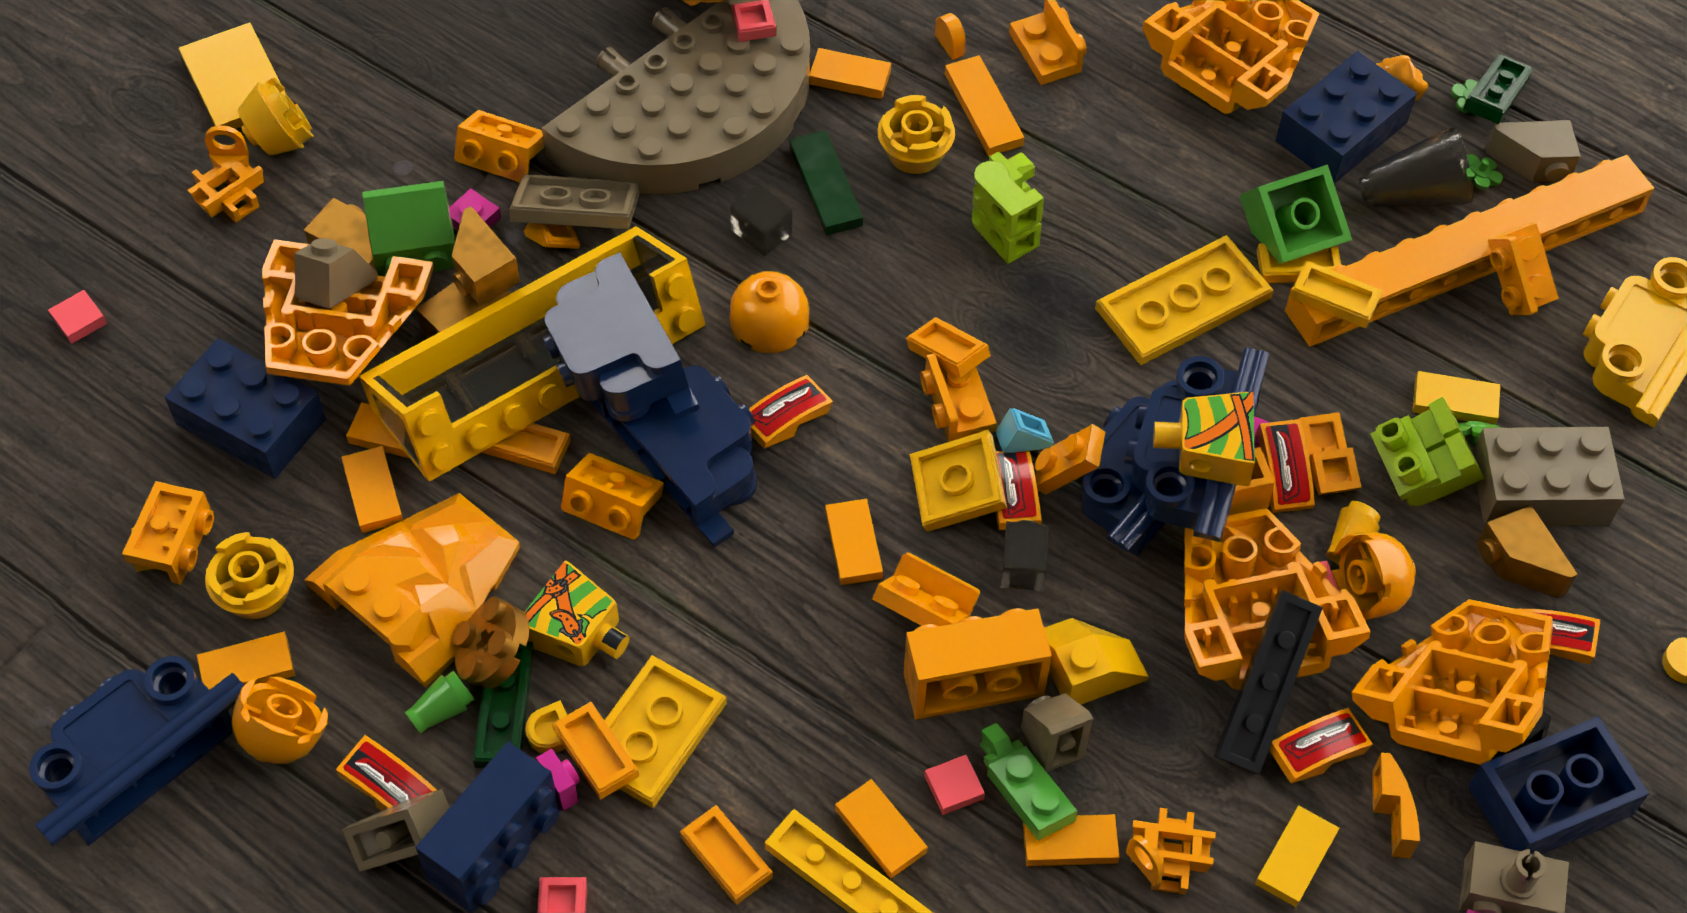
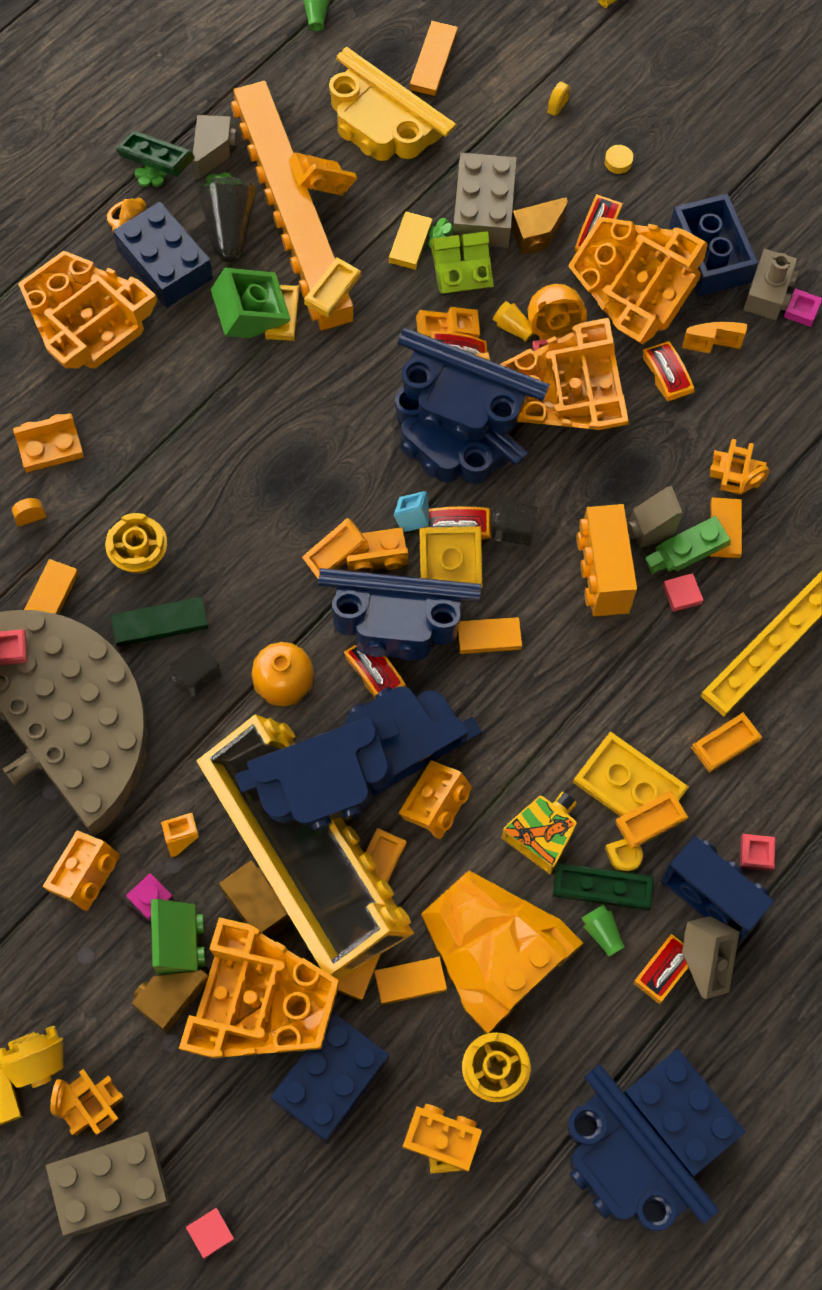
camera: 85 degrees left, 10 degrees up
light orange tile [197,631,296,690] -> none
light orange cylinder [232,676,328,764] -> none
dark tan slope [294,238,378,309] -> none
pearl gold slope [452,206,520,306] -> none
pearl gold plate [452,596,529,688] -> none
dark tan tile [509,174,639,229] -> none
dark pink plate [536,748,580,811] -> none
light orange tile [835,779,928,879] -> none
light orange bracket [872,552,980,626] -> none
light orange tile [944,55,1025,157] -> none
lime hips [972,151,1044,264] -> none
light orange plate [1035,424,1106,495] -> none
yellow slope [1044,618,1149,705] -> none
yellow tile [1095,235,1274,365] -> none
torso [1153,392,1255,486] -> none
black plate [1214,590,1323,774] -> none
yellow tile [1255,805,1339,907] -> none
none -> dark tan brick [46,1131,171,1238]
none -> dark blue brick [318,568,481,660]
none -> dark blue brick [624,1048,746,1177]

